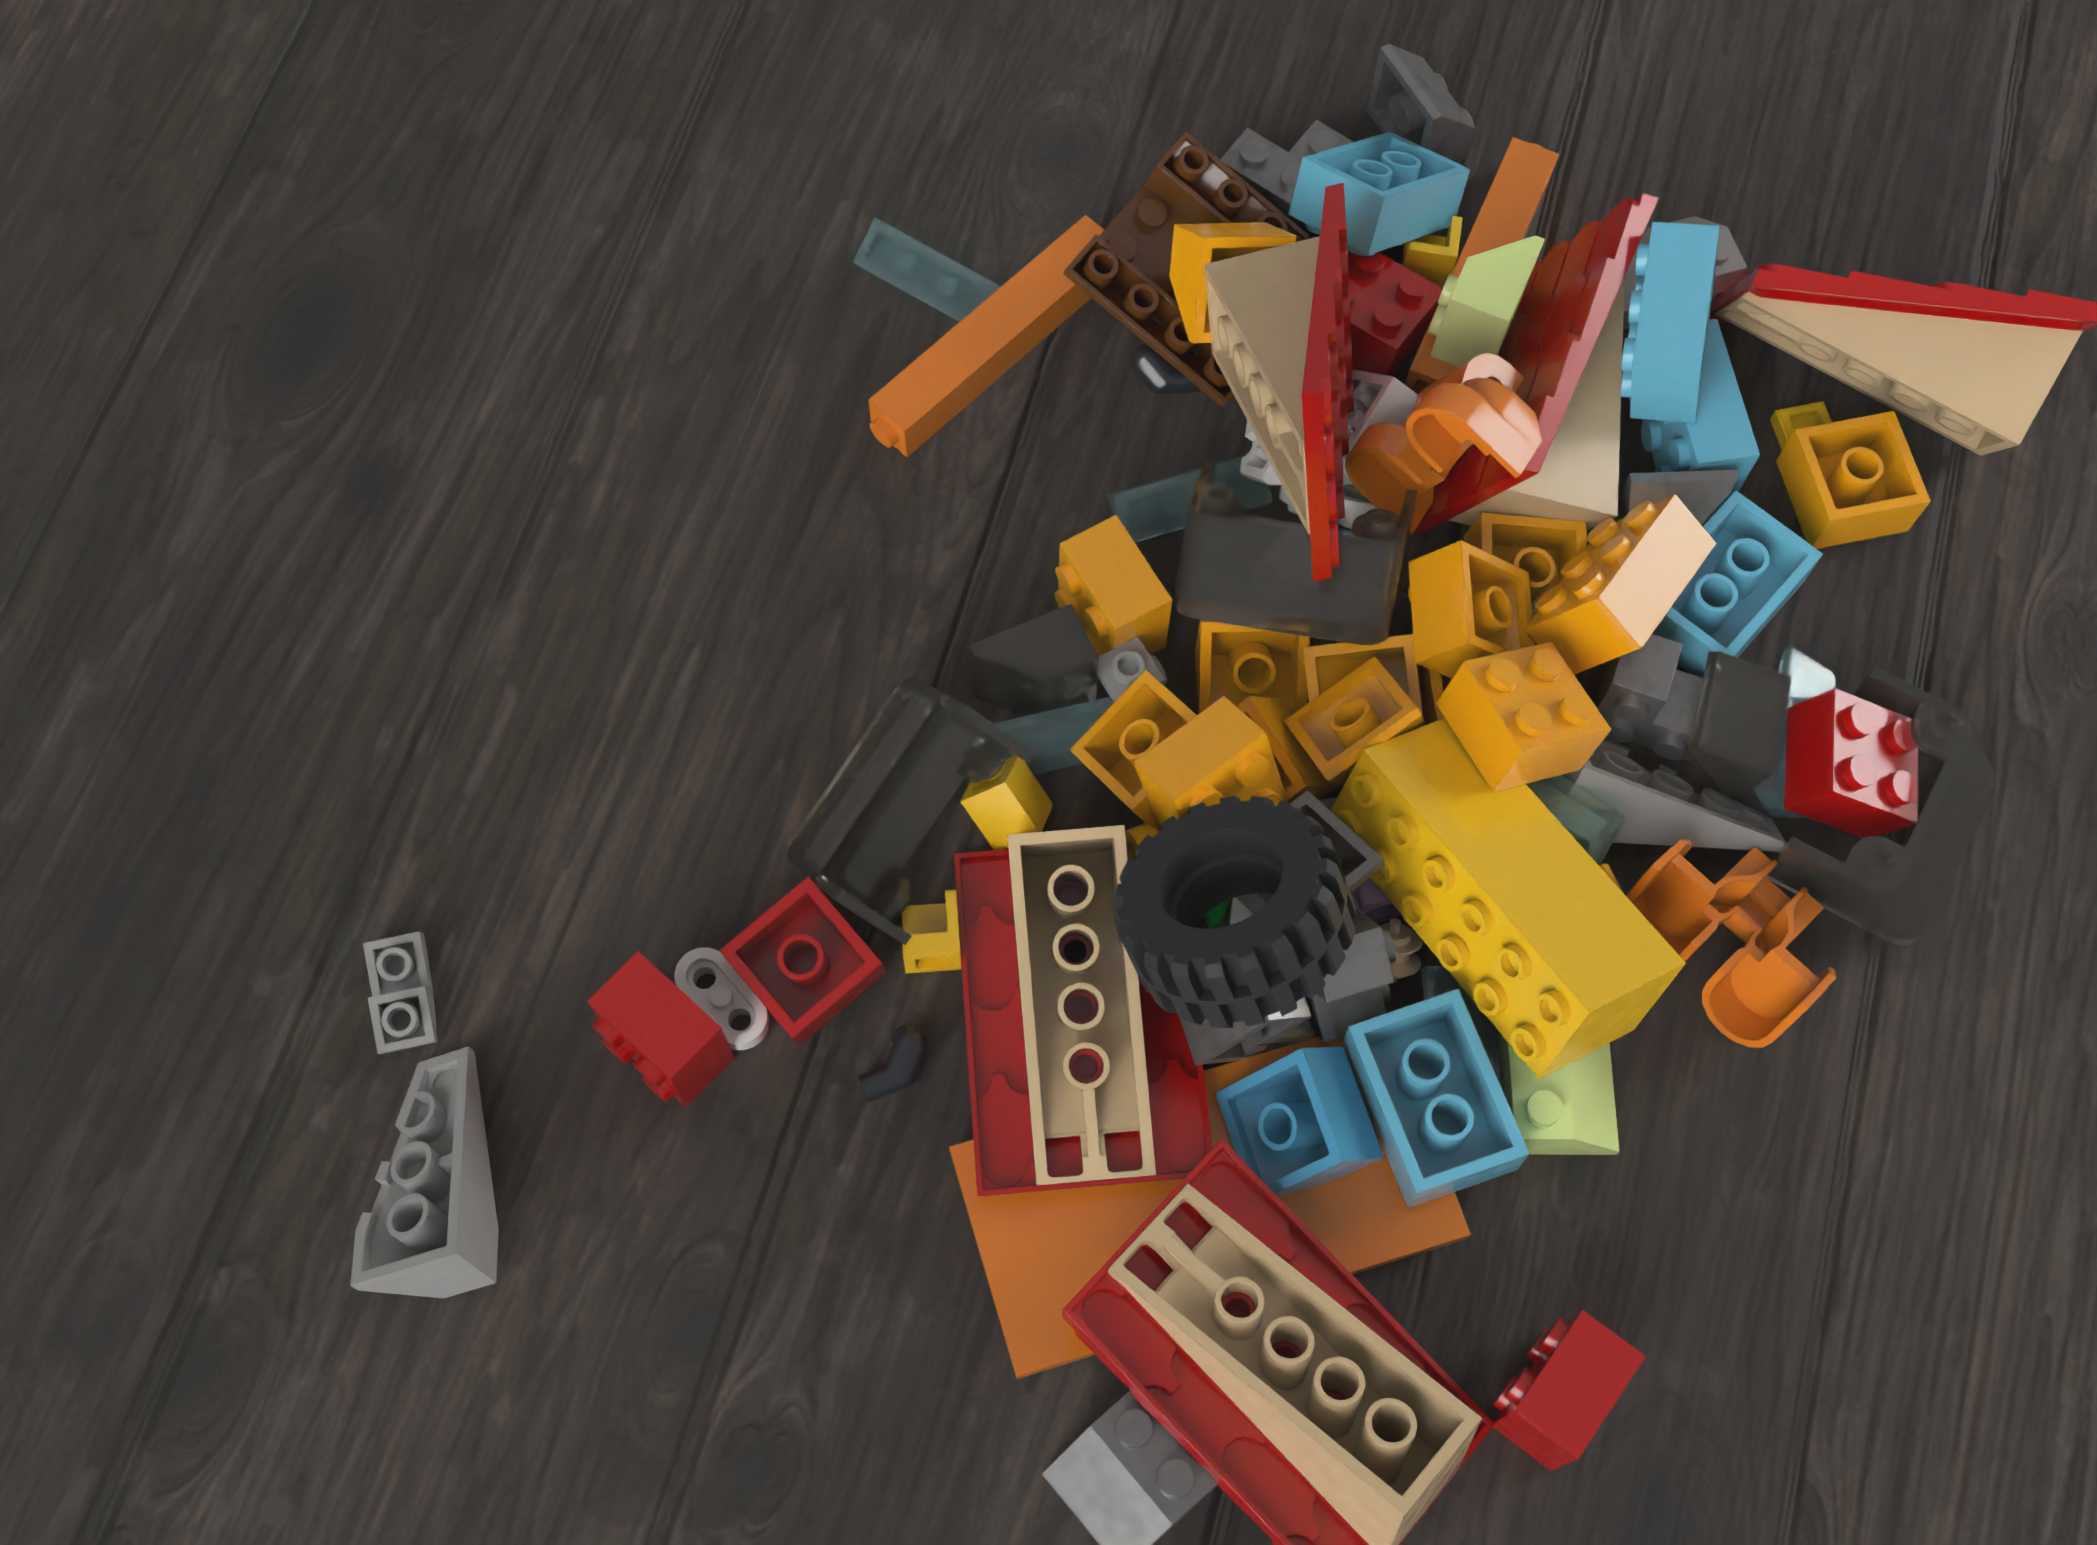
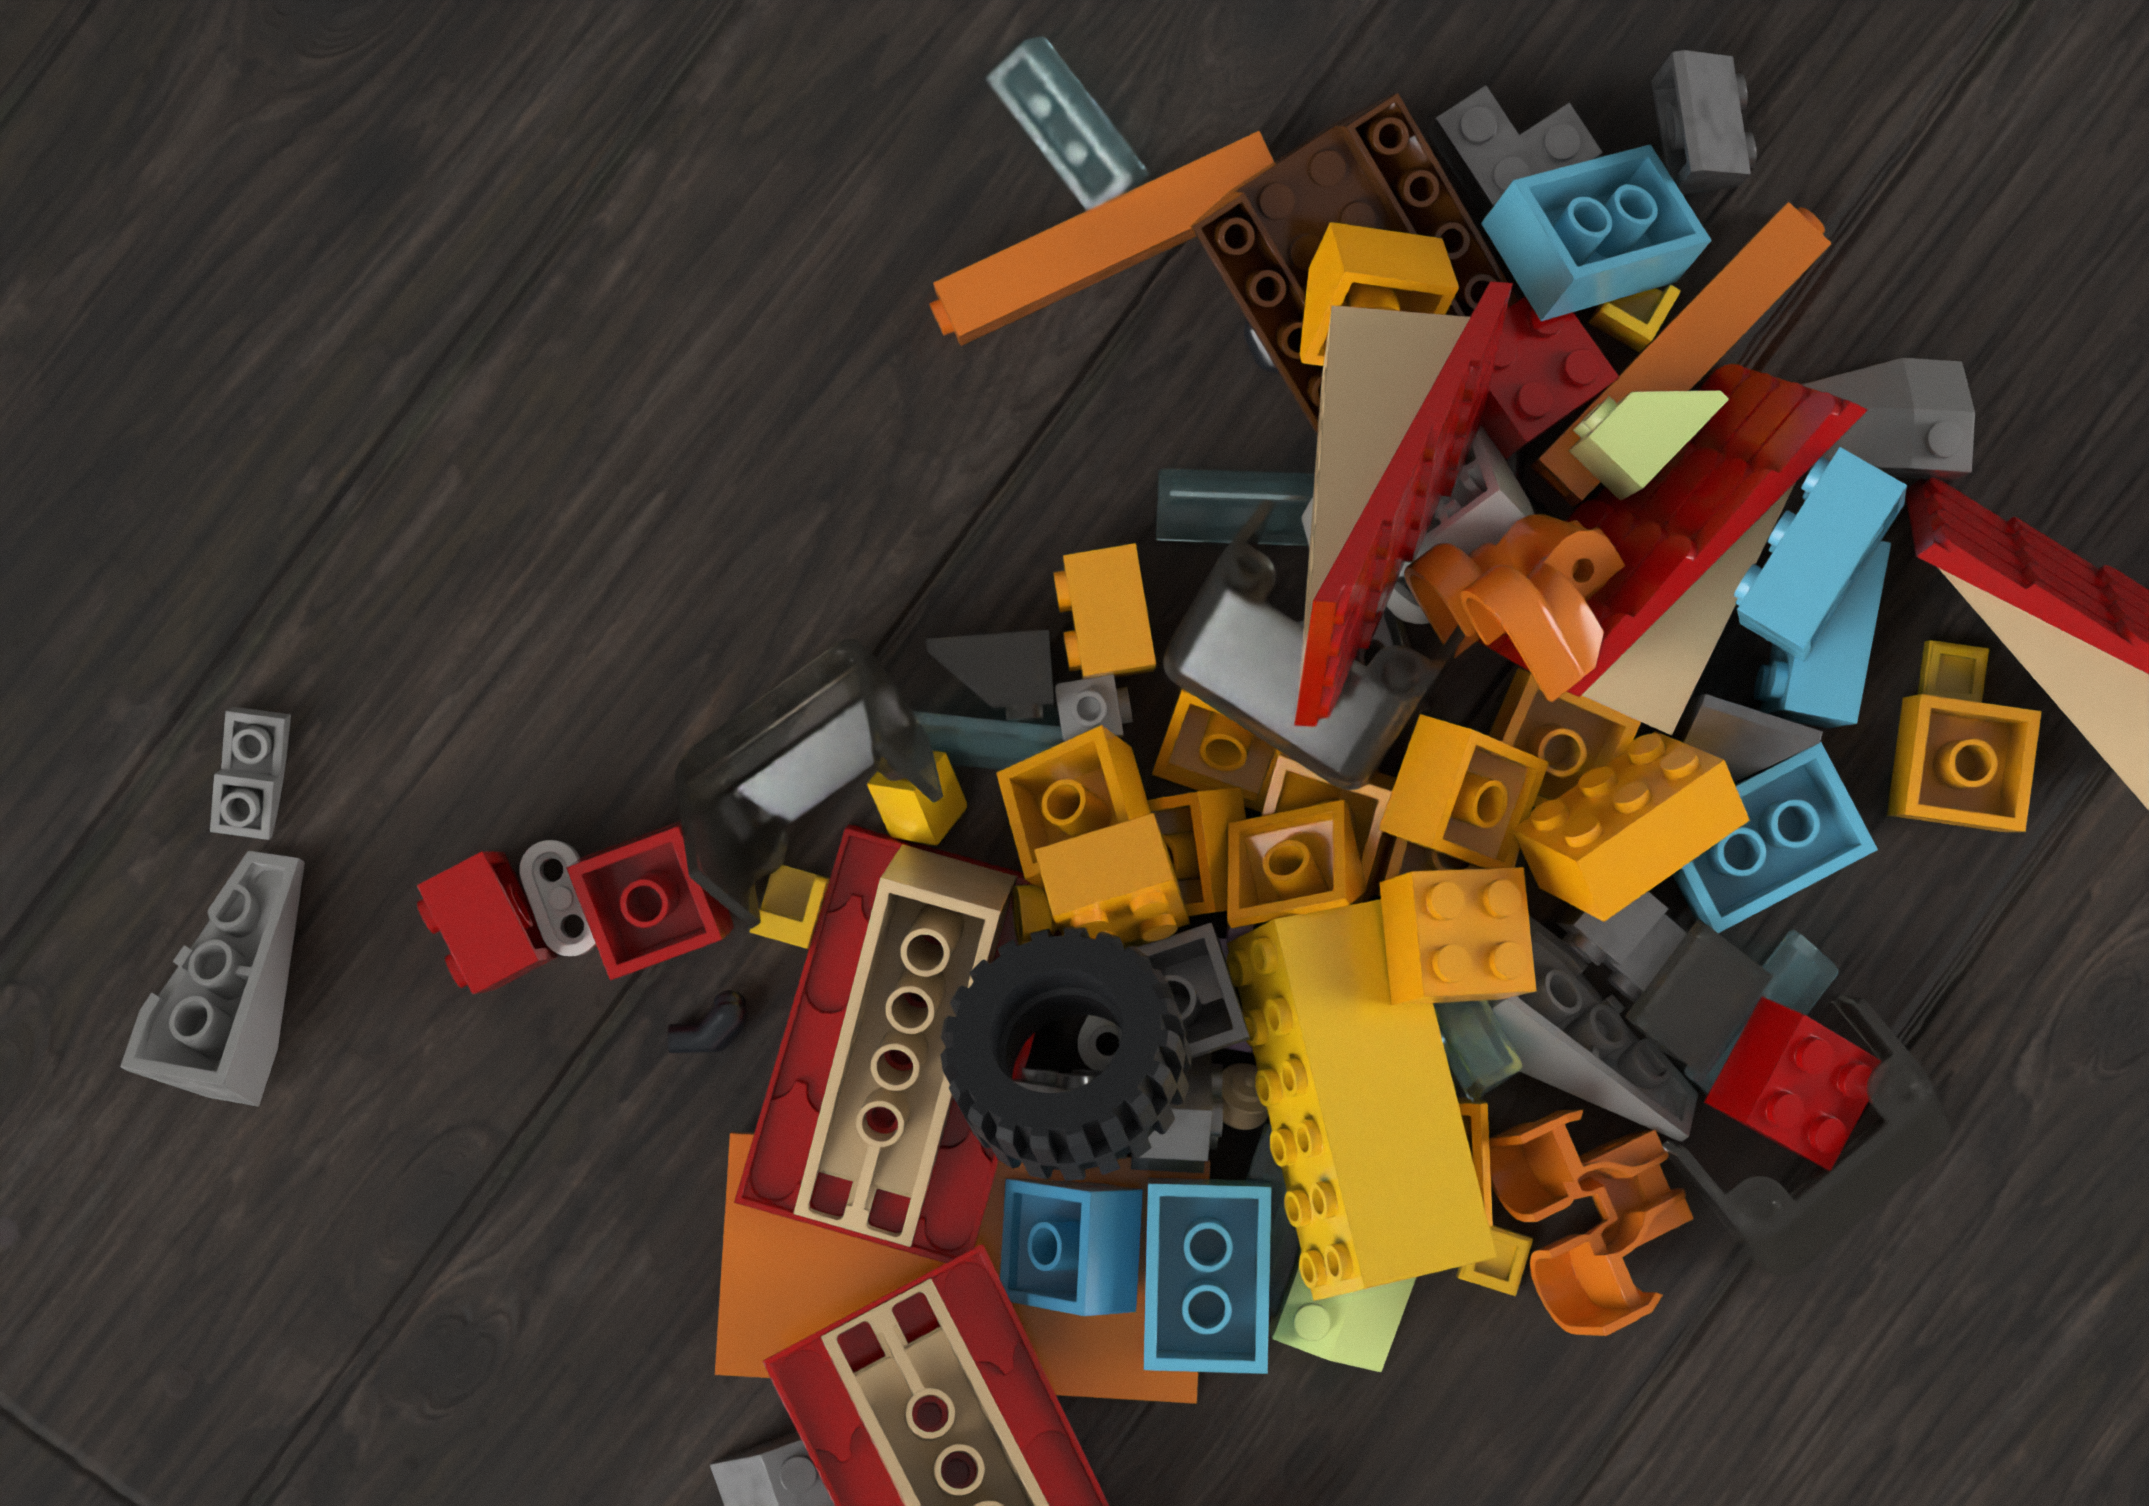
camera: 25 degrees right, 20 degrees up
none -> yellow tile [1456,1225,1533,1296]

